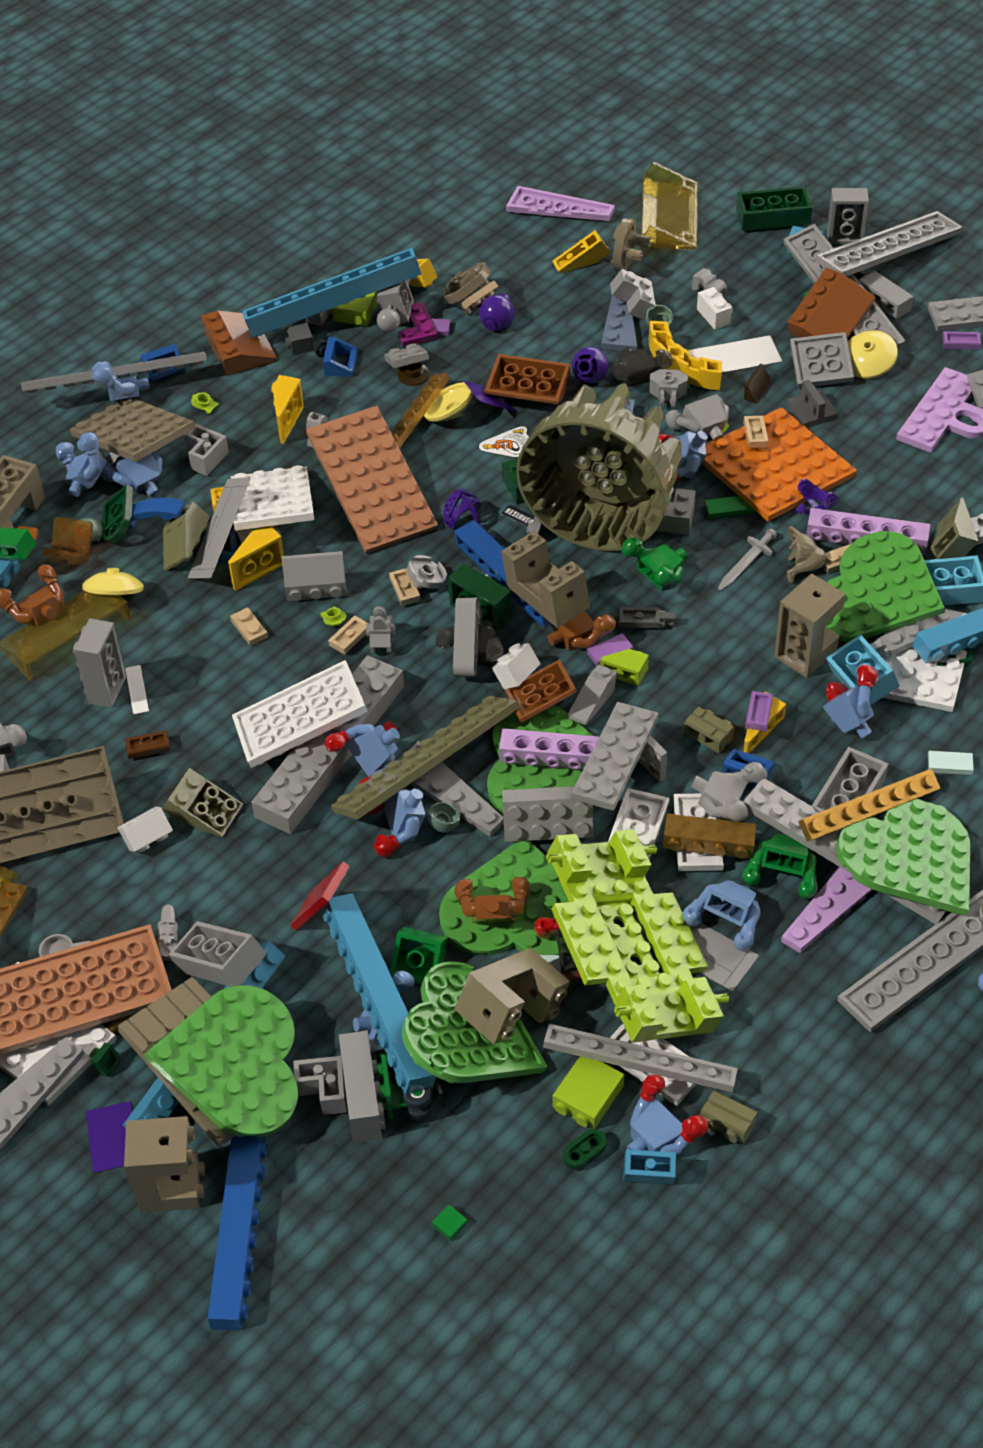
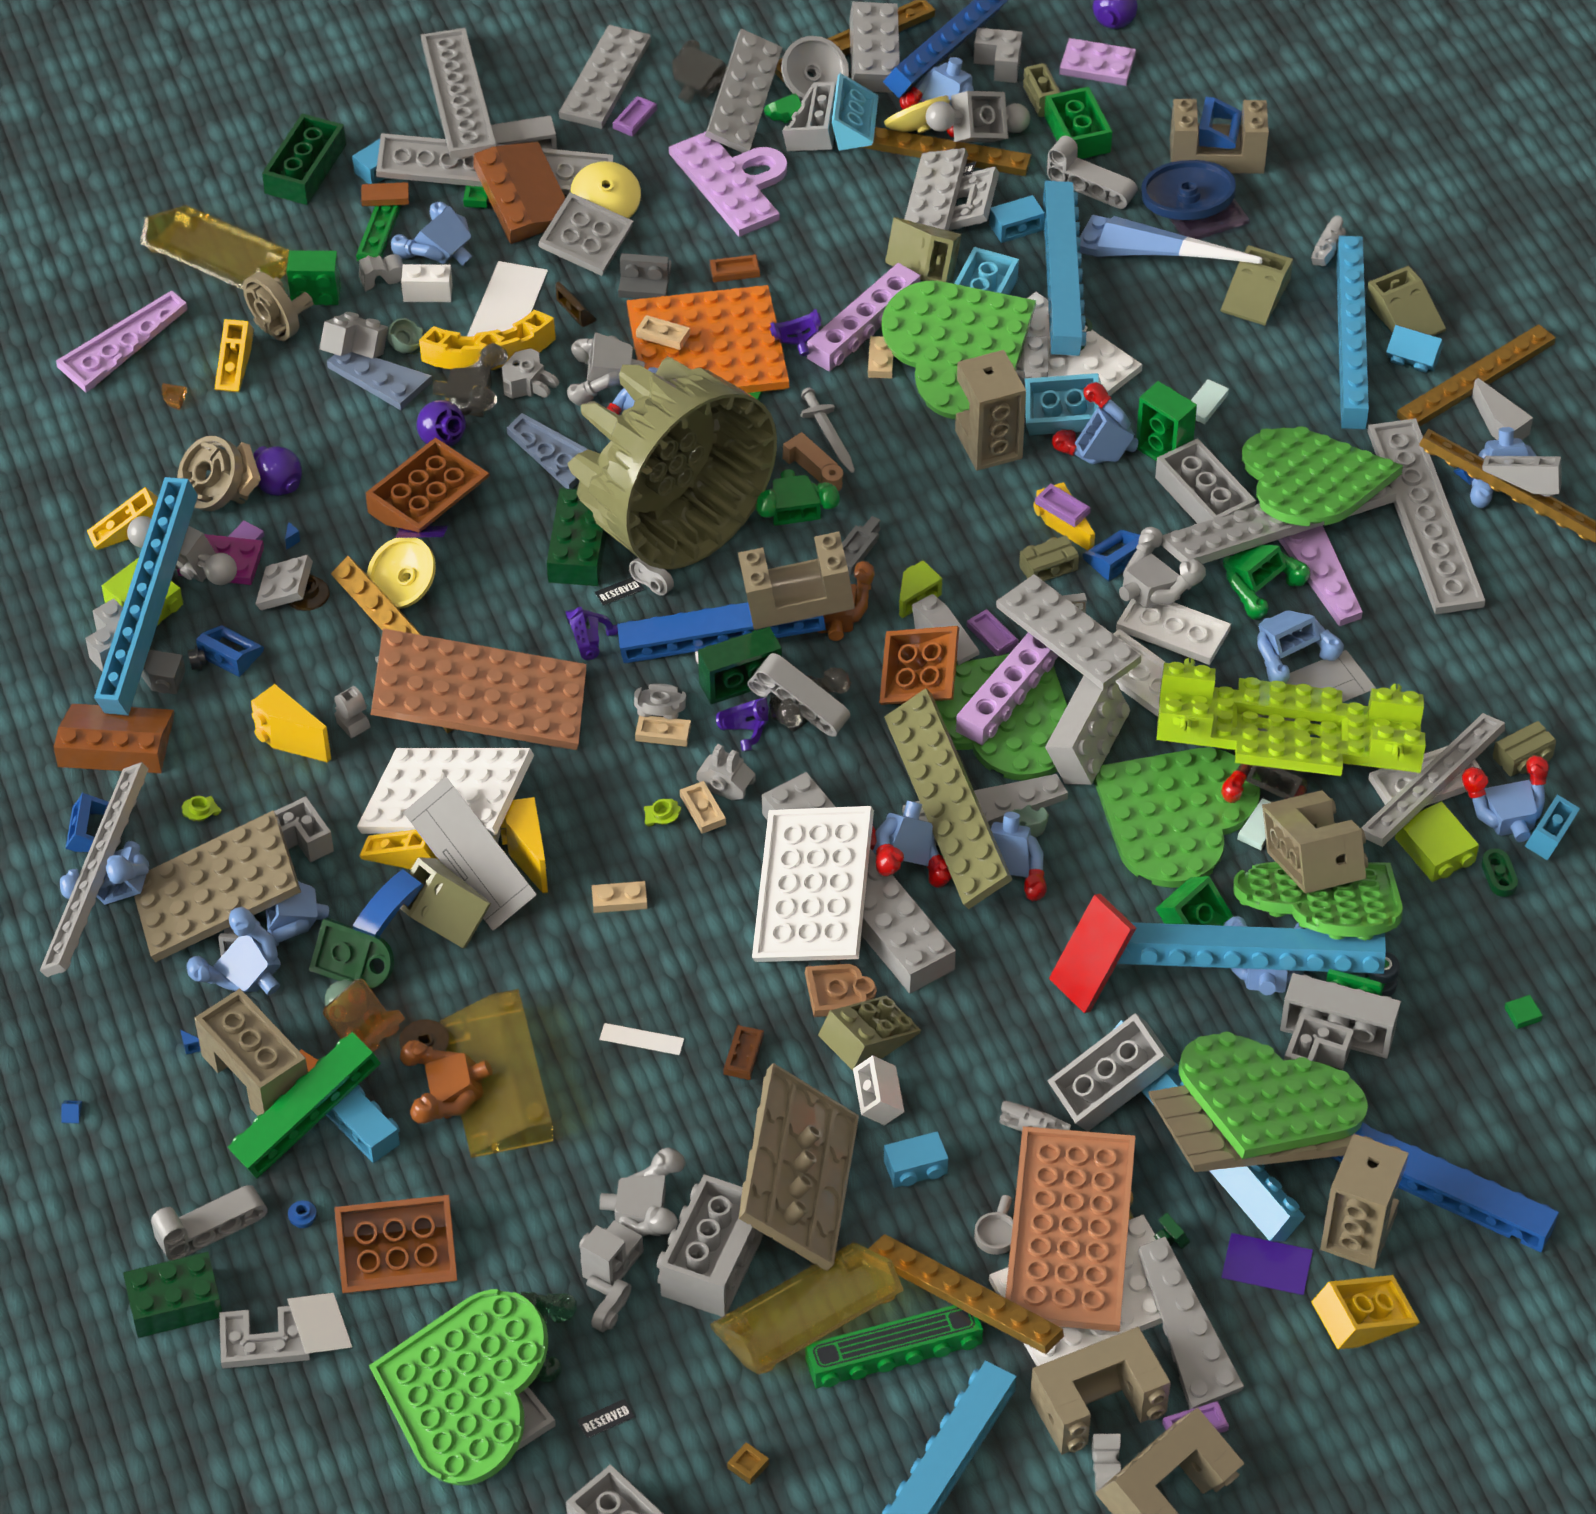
camera: 65 degrees left, 0 degrees up
light grey brick [73,618,126,708] -> none
light yellow dish [82,568,144,595] -> none
light grey slope [282,551,347,601] -> none
dark orange torso [454,877,531,923] -> none
sticker [479,426,529,457] -> none
white brick [492,643,540,689] -> none
medium lavender tile [587,633,633,666] -> none
pearl gold brick [663,814,756,859] -> none
dark tan piece [787,526,826,583] -> none
plate [798,769,941,842] -> none
light grey brick [827,188,869,244] -> none
none -> clear orange tile [162,383,187,410]
none -> blue piece [285,522,300,550]
none -> green brick [287,251,341,305]
none -> green tile [356,205,402,261]
none -> dark orange tile [361,182,409,206]
none -> medium blue torso [391,202,472,266]
none -> dark brown piece [399,1019,449,1051]
none -> dark orange tile [710,255,760,282]
none -> dark purple helmet [716,697,769,752]
none -> medium nougat leg [783,432,843,491]
none -> medium nougat plate [805,964,877,1017]
none -> dark azure brick [884,1131,948,1188]
none -> green brick [1136,381,1197,461]
none -> yellow slope [1312,1275,1420,1350]

